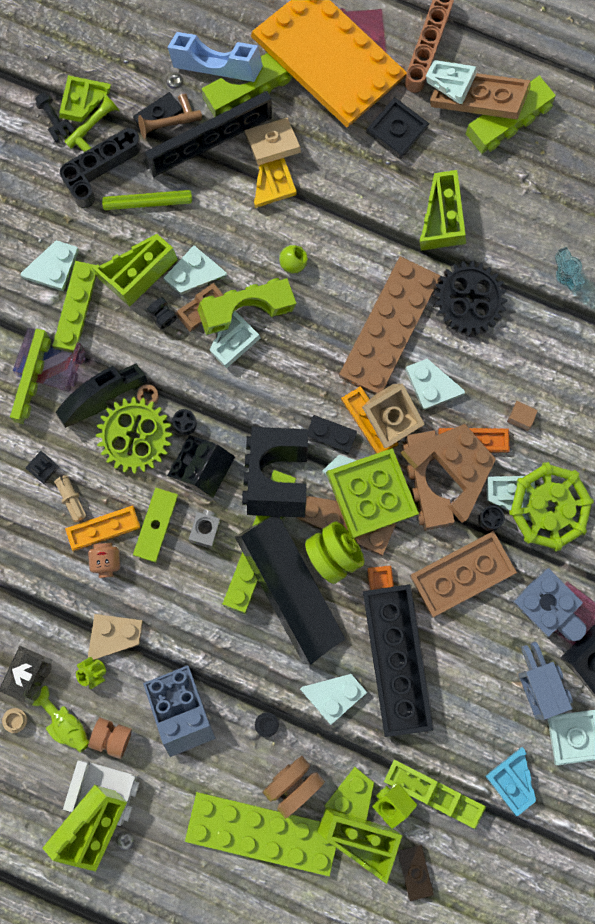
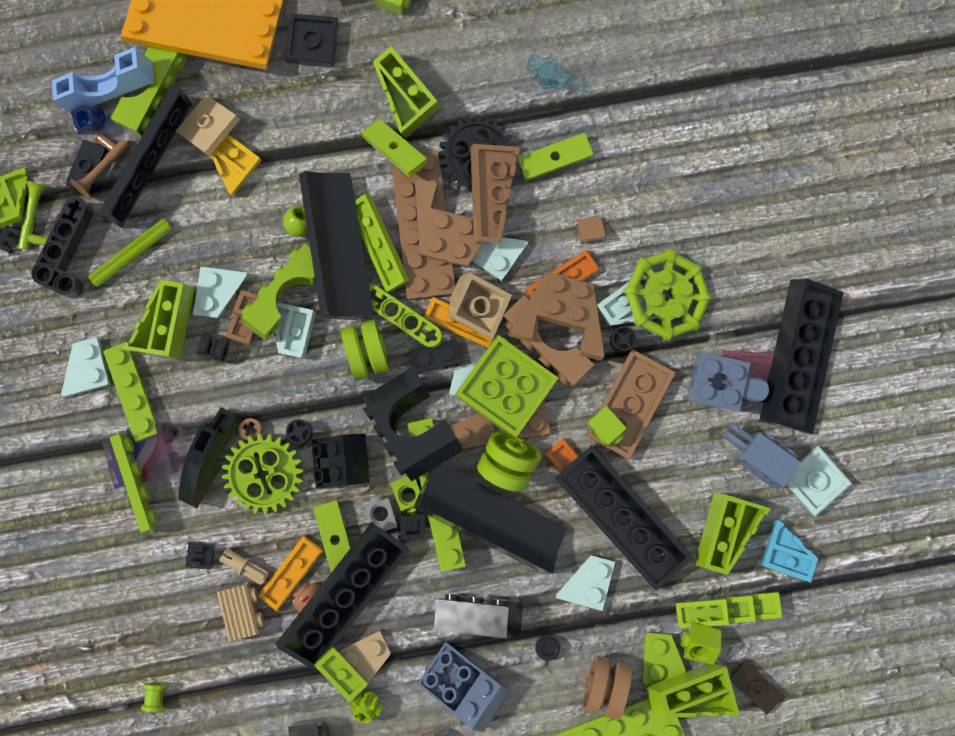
camera: 30 degrees left, 5 degrees up
none -> clear blue plate [70,106,106,135]
none -> tan brick [217,583,265,642]
none -> black arch [275,522,410,671]
none -> black arch [299,171,373,320]
none -> lime plate [314,646,368,703]
none -> lime wheel [341,319,390,381]
none -> lime plate [355,194,410,292]
none -> lime tile [361,119,428,178]
none -> lime beam [369,285,443,348]
none -> lime brick [390,476,421,512]
none -> black tile [398,511,425,540]
none -> medium nougat wing [415,178,508,268]
none -> wedge [434,594,523,639]
none -> medium nougat wing [471,144,520,244]
none -> lime tile [517,133,594,182]
none -> lime brick [586,406,627,446]
none -> lime wedge [694,493,771,575]

